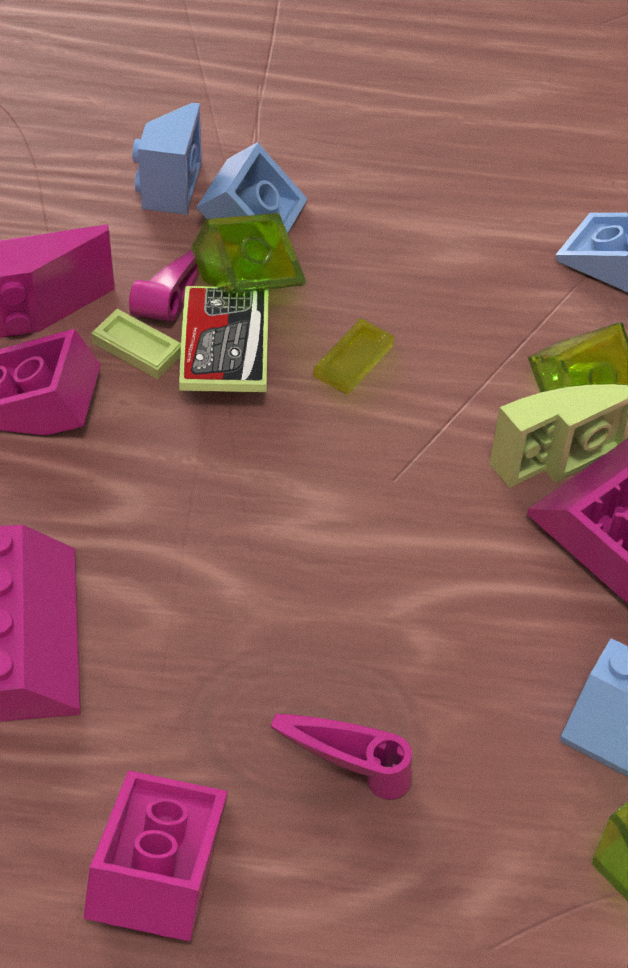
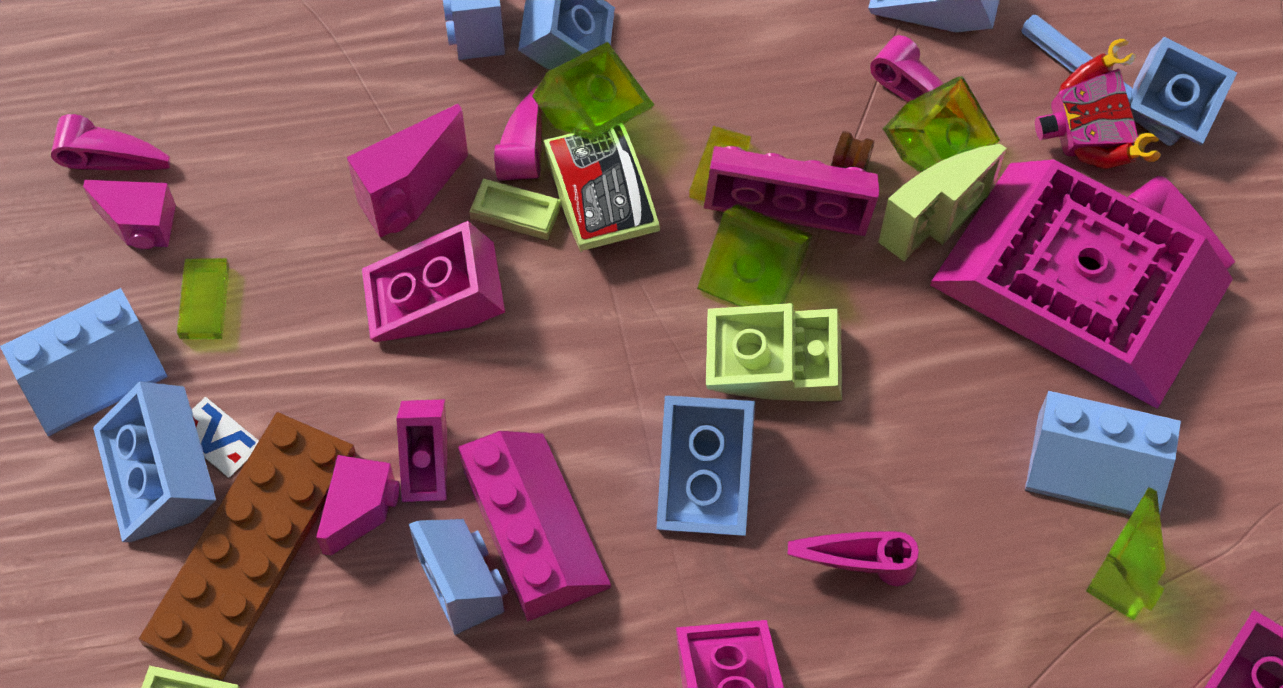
camera: 15 degrees left, 10 degrees up
none -> light blue slope [656,395,755,536]
none -> clear neon green slope [697,204,813,307]
none -> dark pink slope [704,146,879,236]
none -> yellowish green slope [706,303,842,401]
none -> reddish brown wheel [831,131,875,171]
none -> dark pink piece [870,35,968,131]

